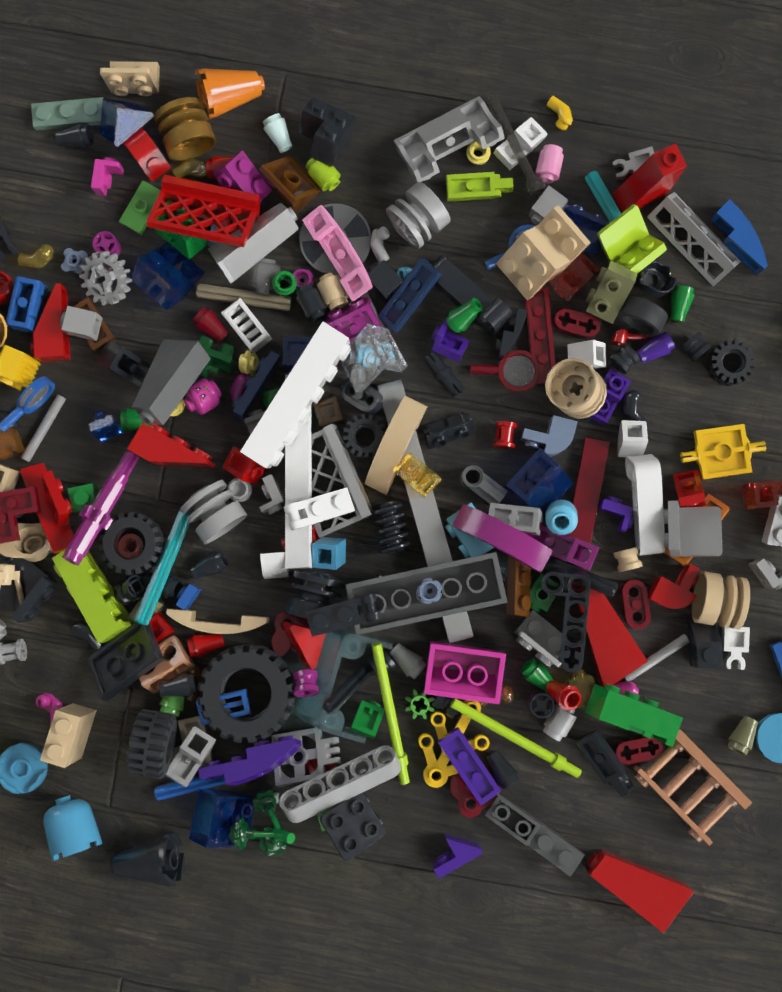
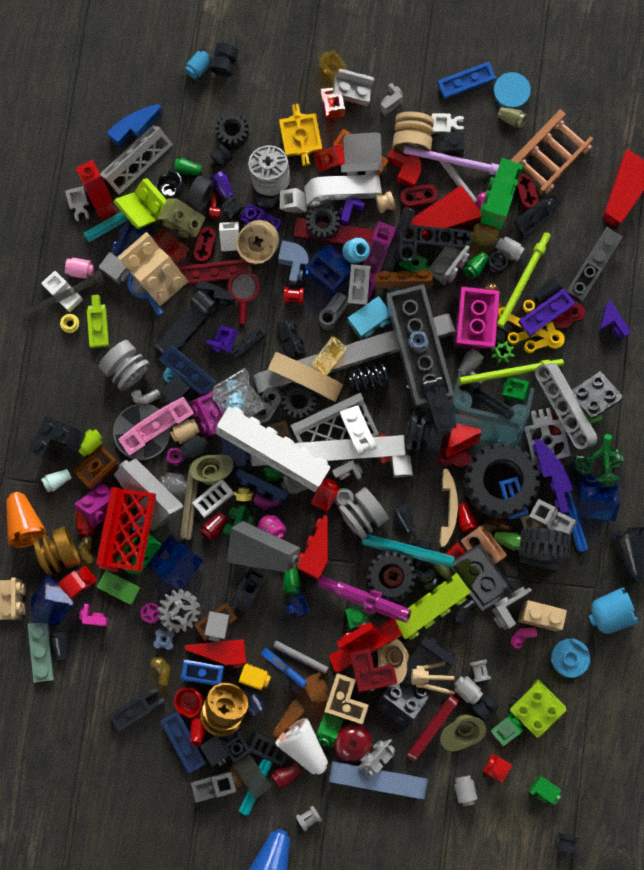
camera: 95 degrees left, 5 degrees down
black cone [159,672,197,698] -> none
blue plate [176,584,202,610] -> none
green cone [272,271,297,296] -> none
magenta wheel [293,669,319,697] -> none
dark azure brick [312,537,346,570] -> none
light grey bracket [393,96,505,182] -> none
green cone [446,298,483,333] -> none
magenta slope [452,504,553,573] -> none
yellow arm [546,96,573,131] -> none
red cone [546,681,581,710] -> none
none -> olive piece [190,454,234,485]
none -> light grey wheel [248,145,290,196]
none -> black tyre [306,204,340,241]
none -> lavender bar [404,146,499,175]
none -> light grey bracket [492,587,532,630]

